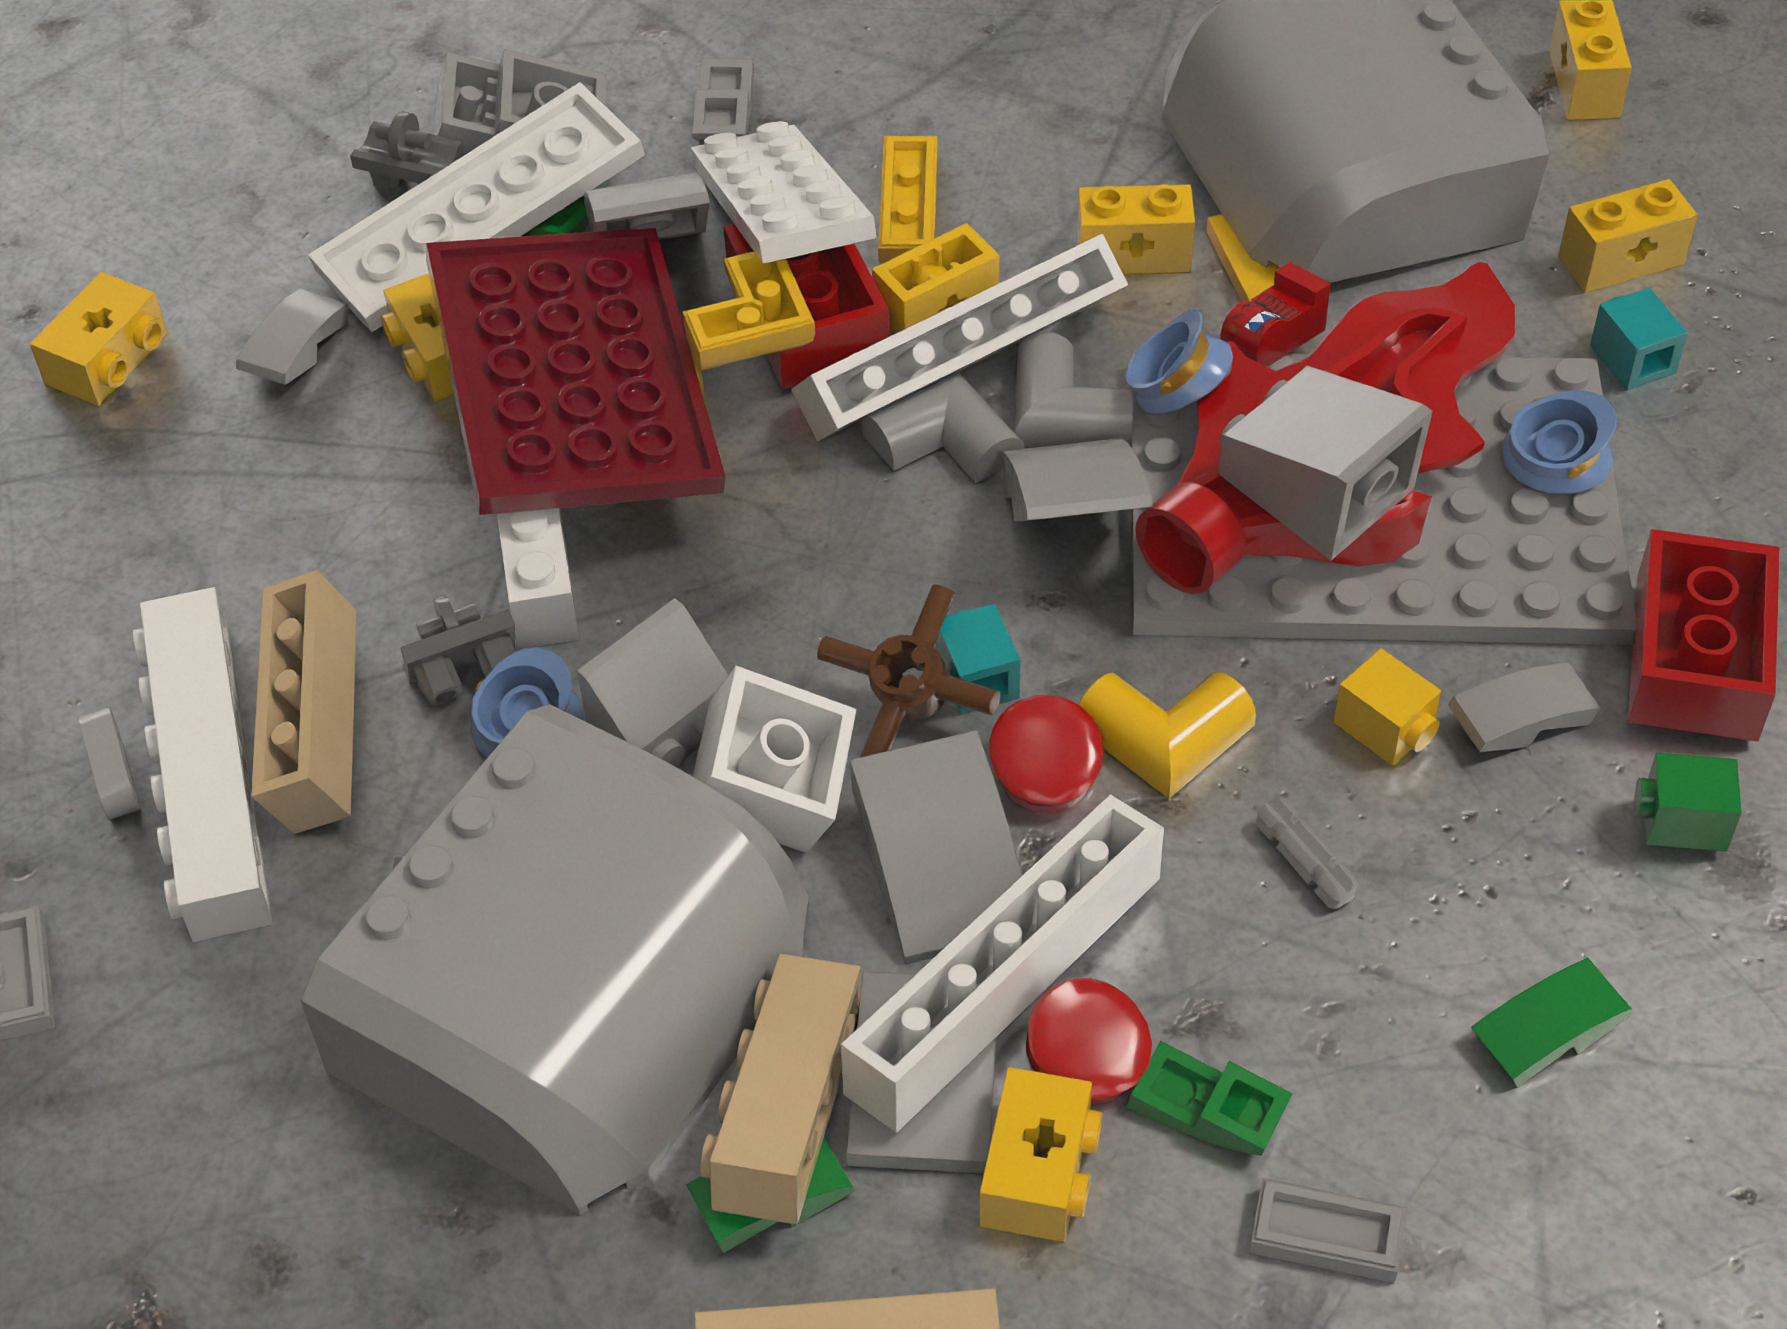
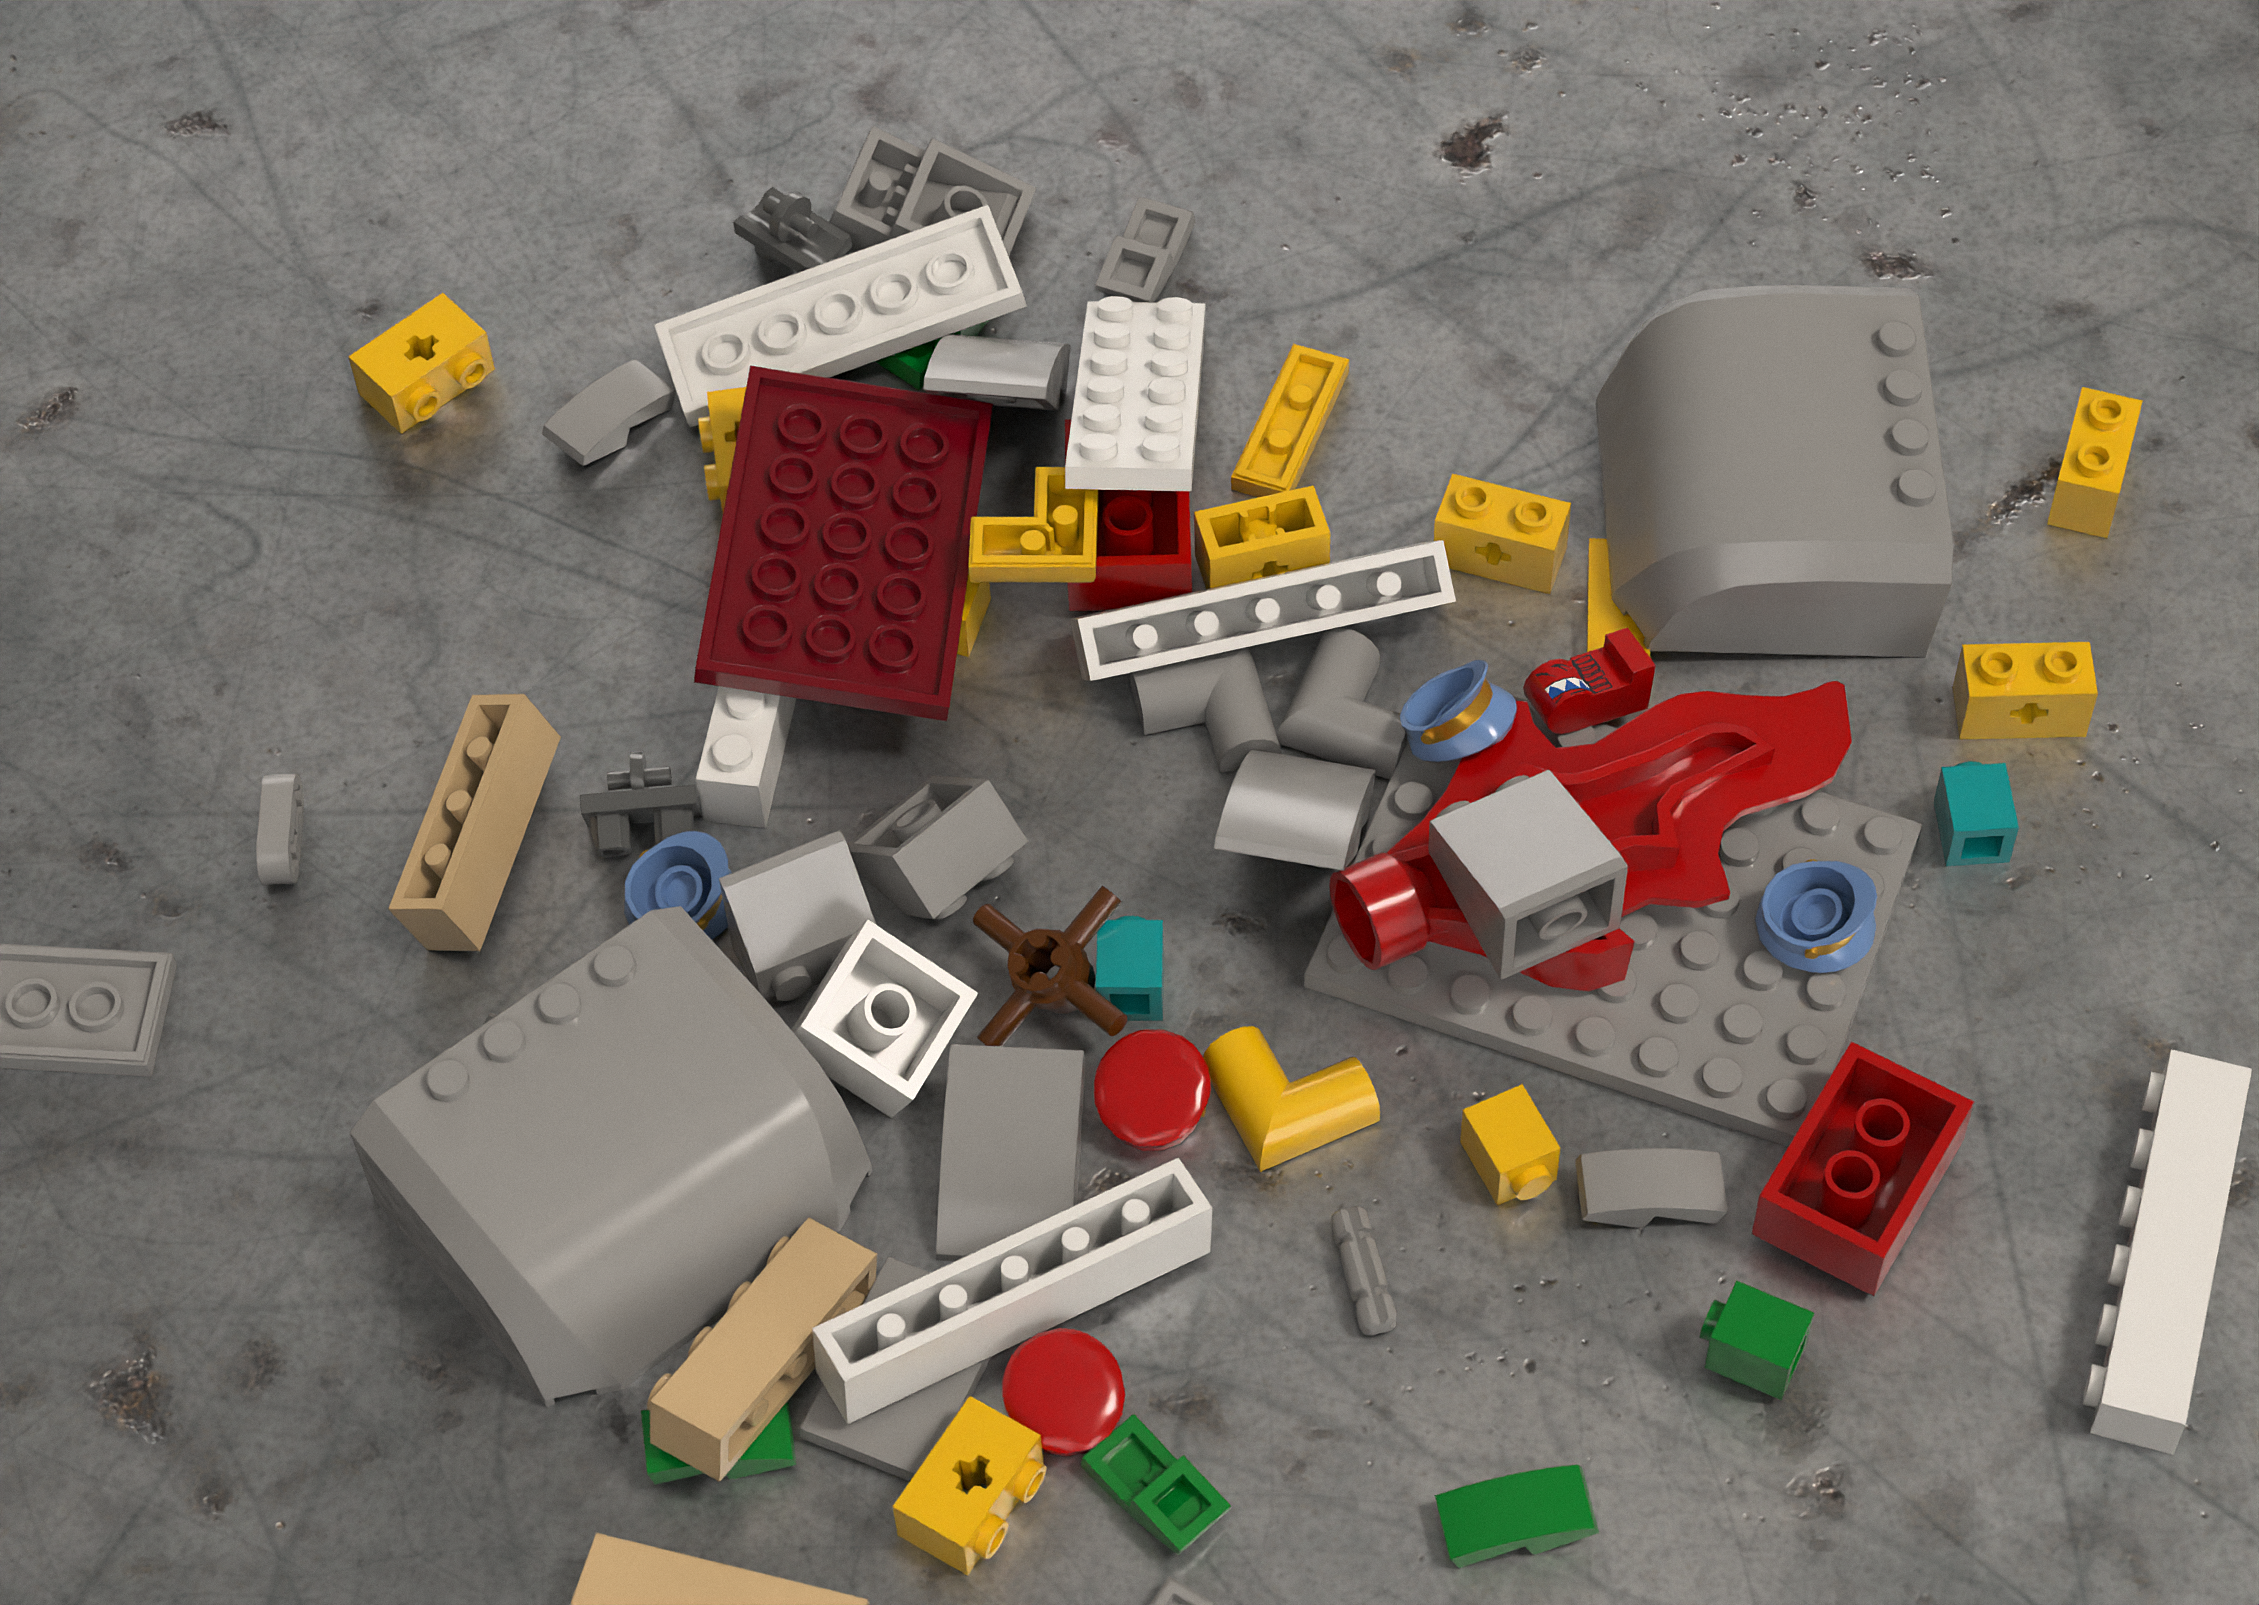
camera: 20 degrees right, 5 degrees up
white brick [133,587,273,942] -> none
none -> light grey slope [847,775,1029,920]

